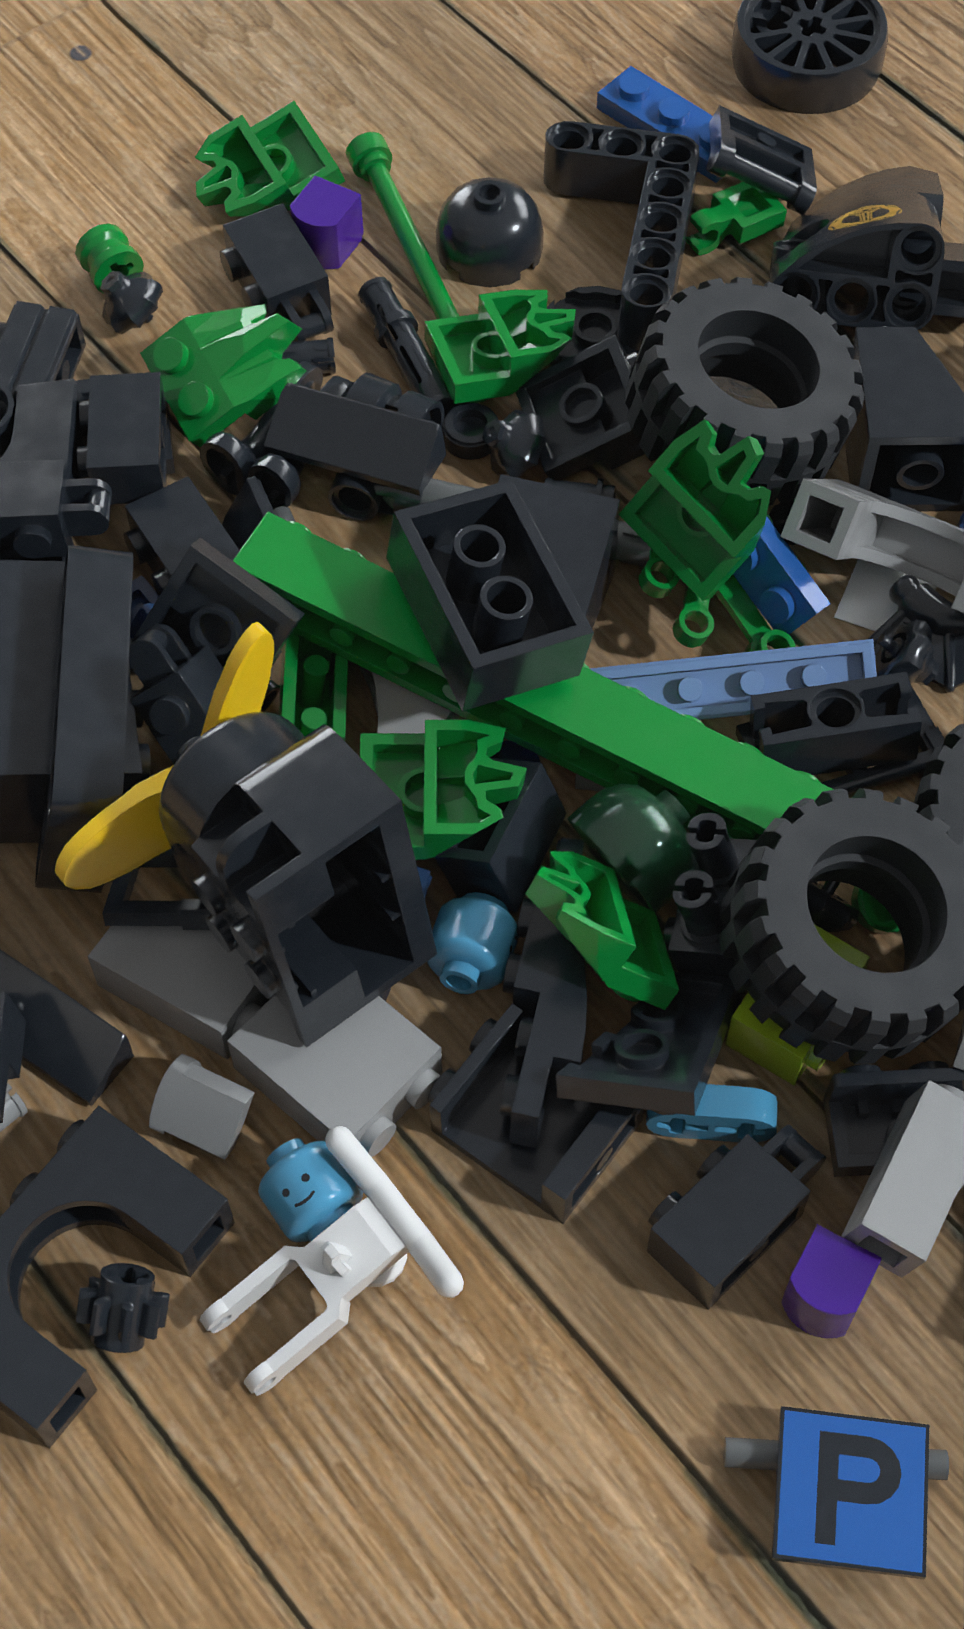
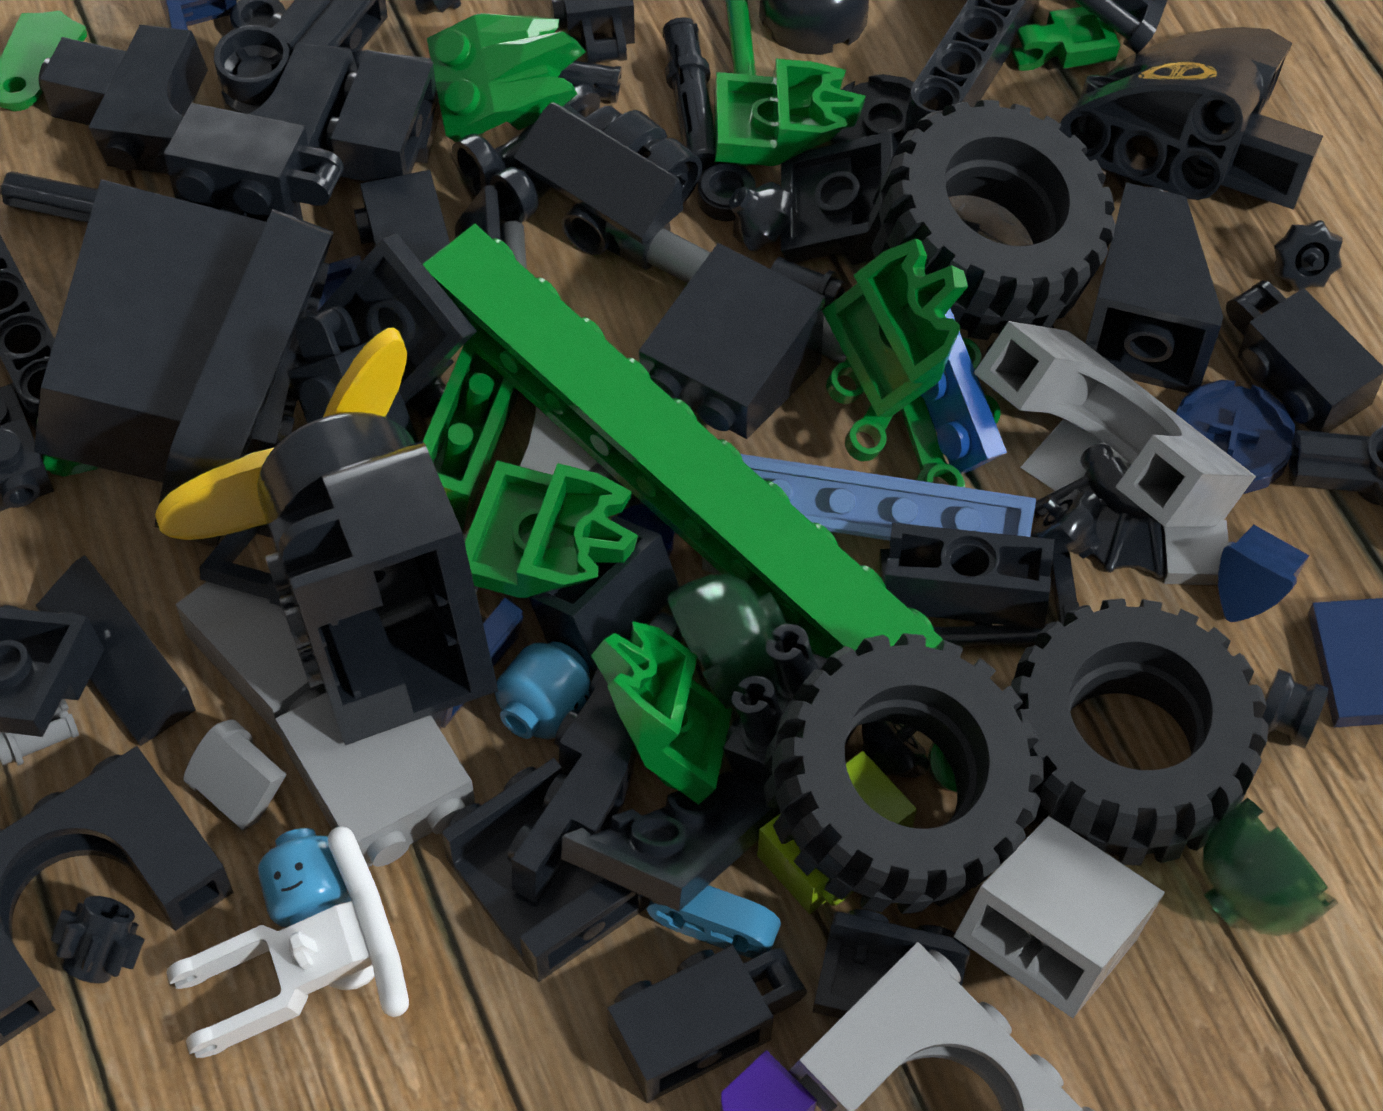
camera: 15 degrees right, 0 degrees up
black brick [386,479,594,711] -> none

